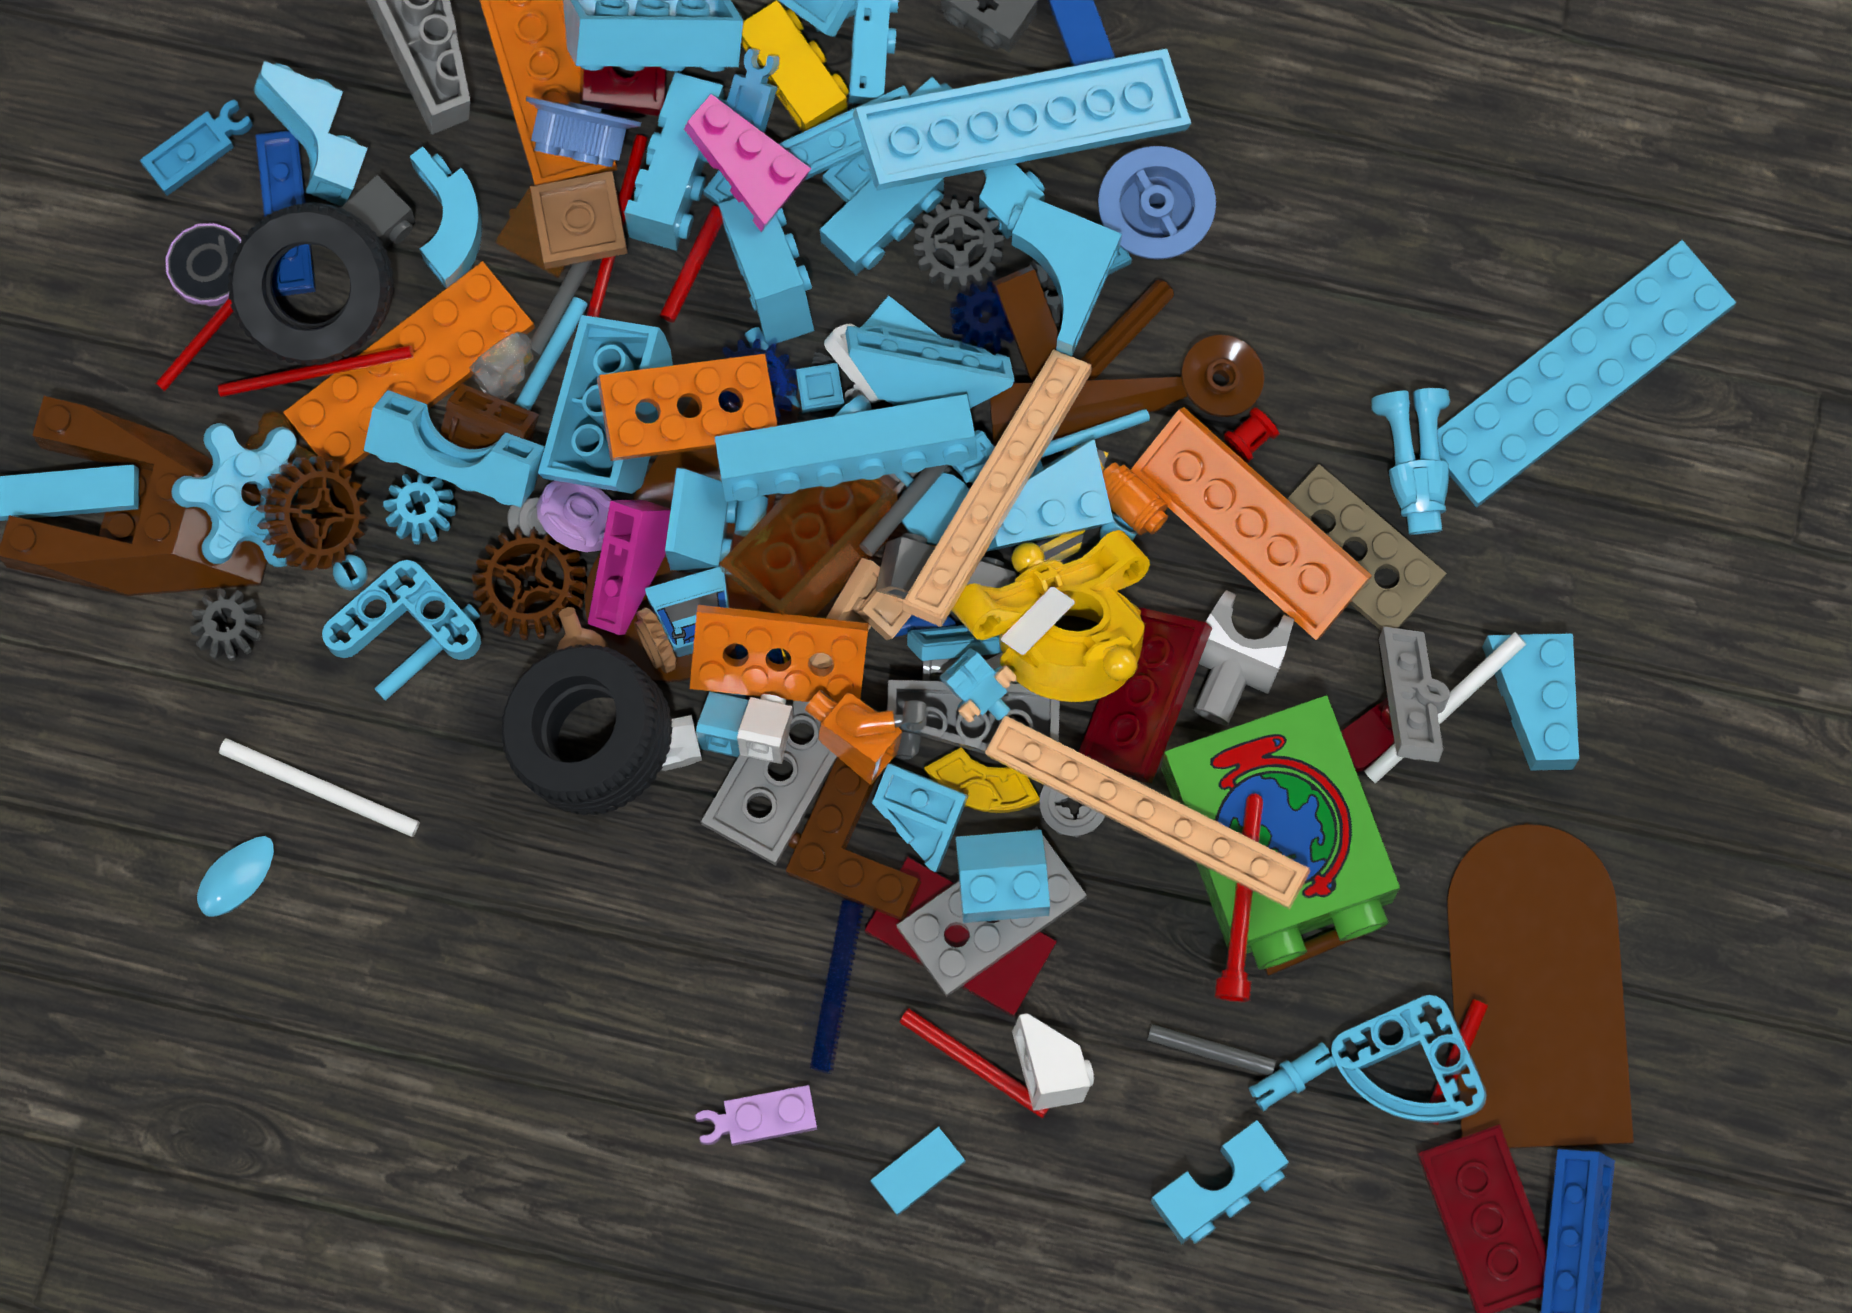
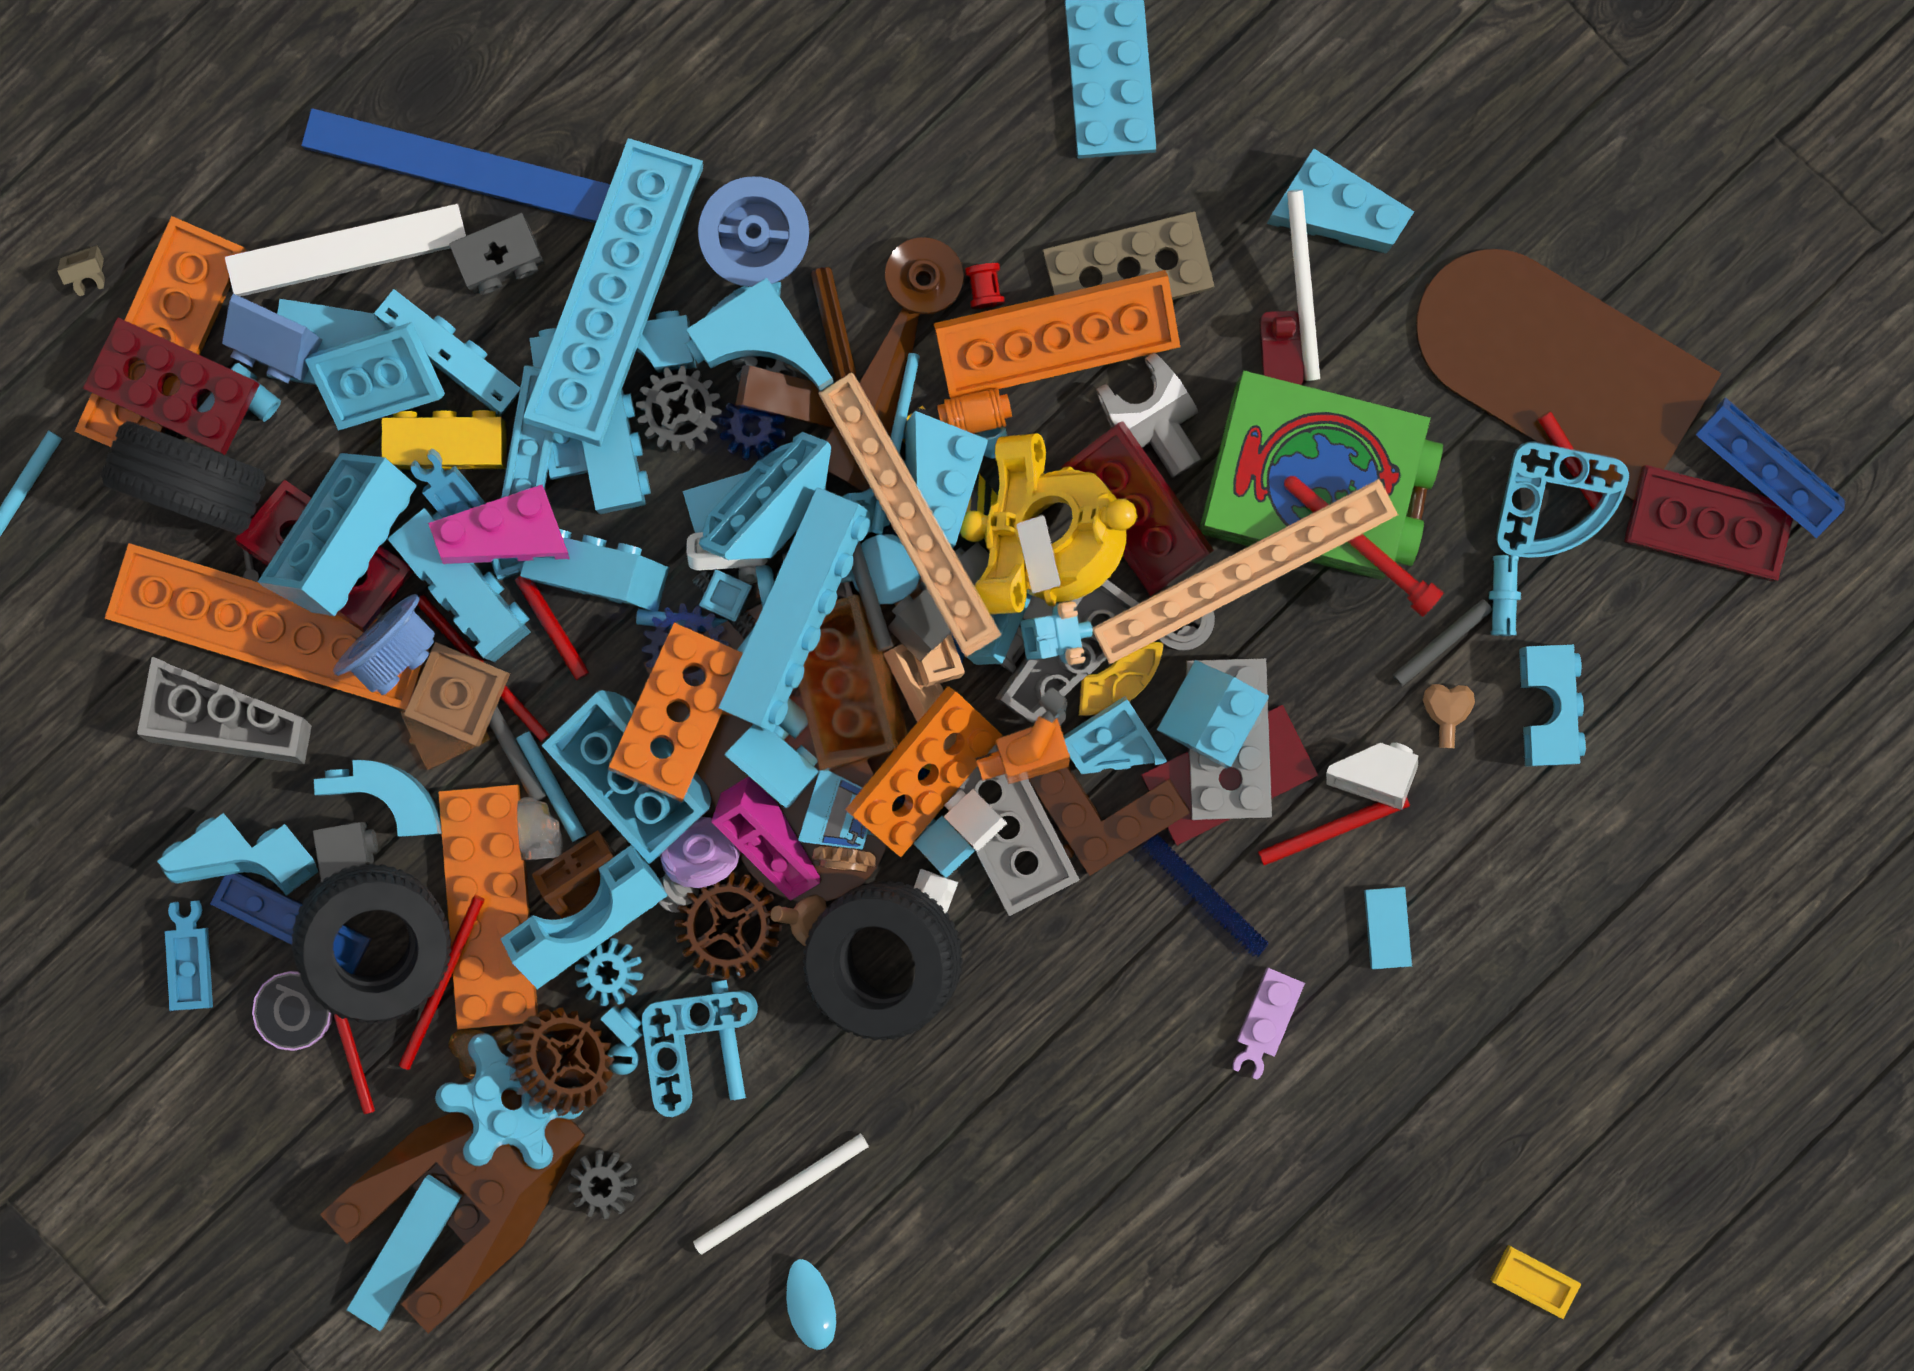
camera: 60 degrees left, 10 degrees up
medium azure piece [1371,388,1450,535] -> none
light grey hinge [1379,626,1450,762] -> none
none -> medium azure plate [601,1006,643,1047]
none -> medium nougat rock [1423,684,1475,749]

